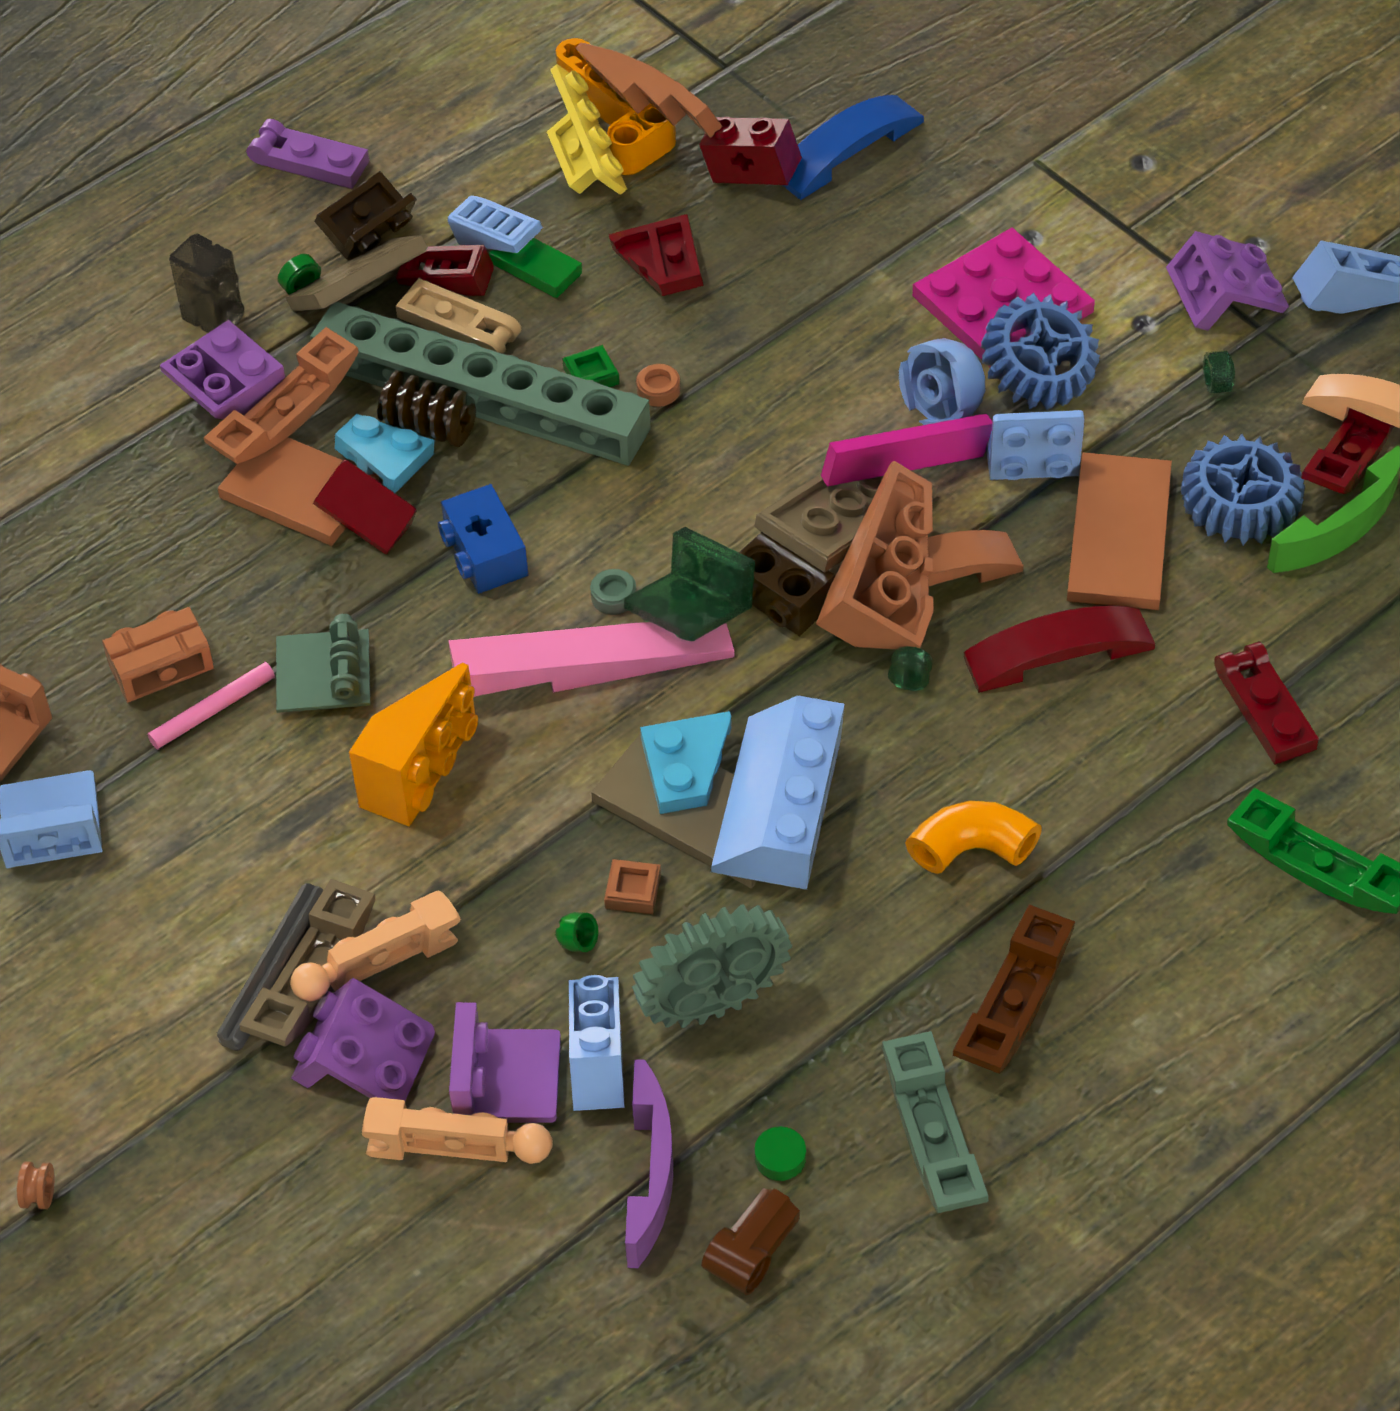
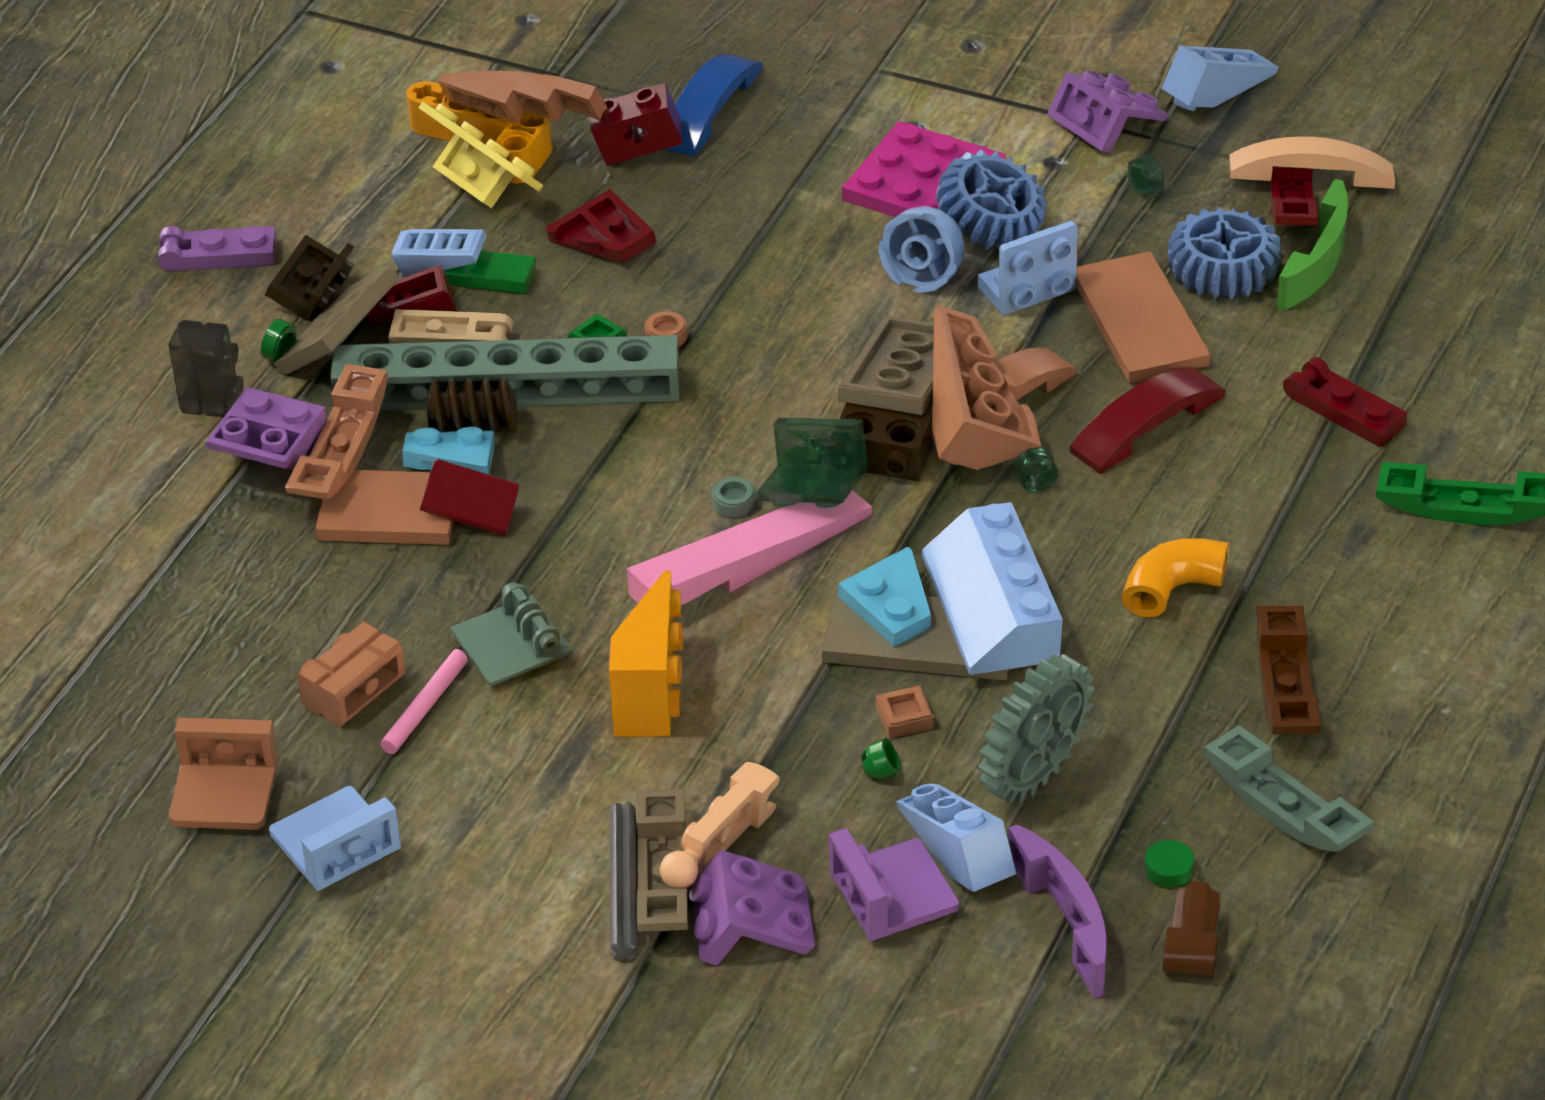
camera: 25 degrees left, 10 degrees down
light nougat plate [362,1097,553,1164] -> none
blue brick [438,484,529,594] -> none
dark pink tile [821,414,992,487] -> none

